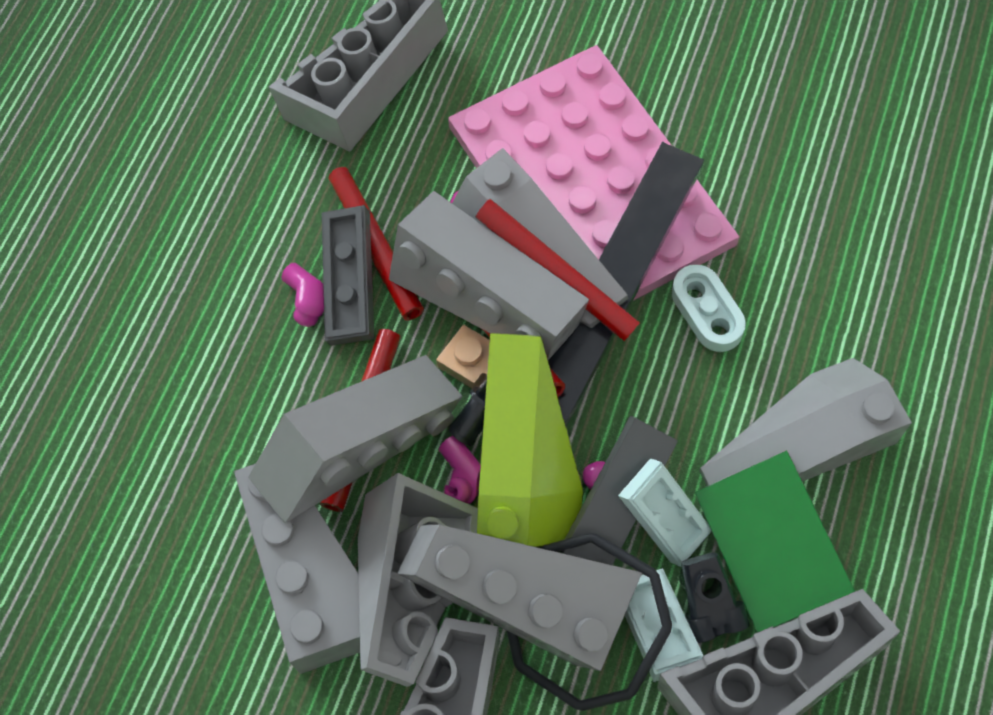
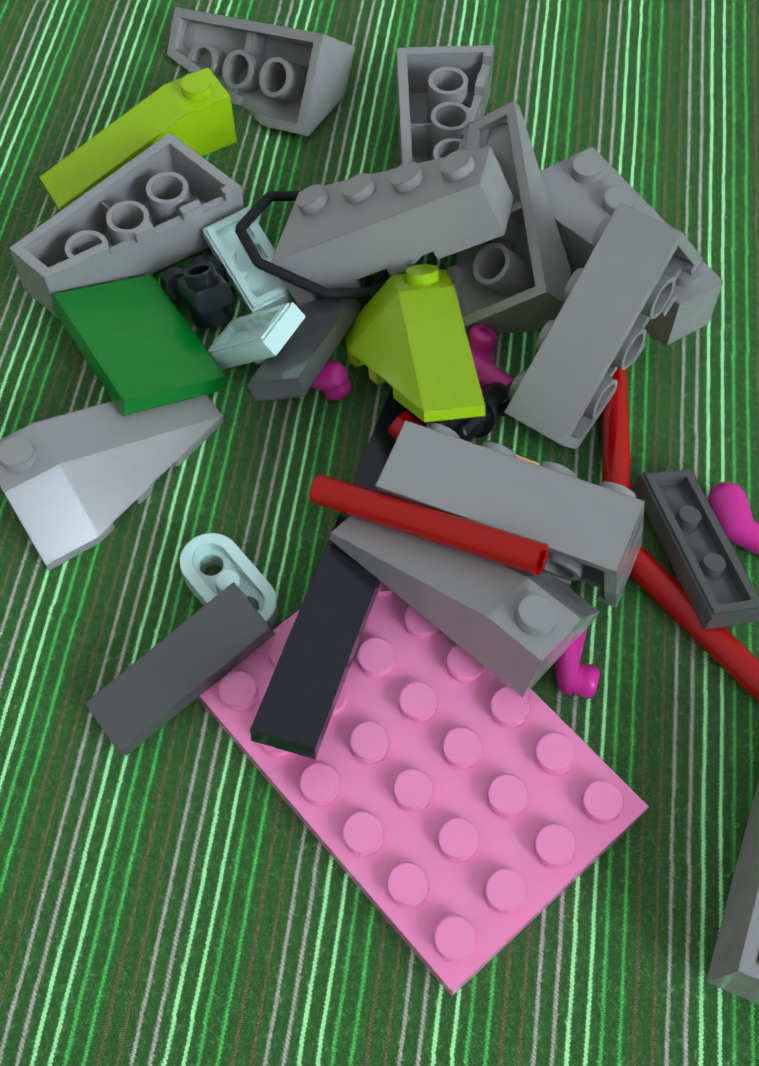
camera: 165 degrees right, 5 degrees down
none -> dark grey tile [85,582,275,756]

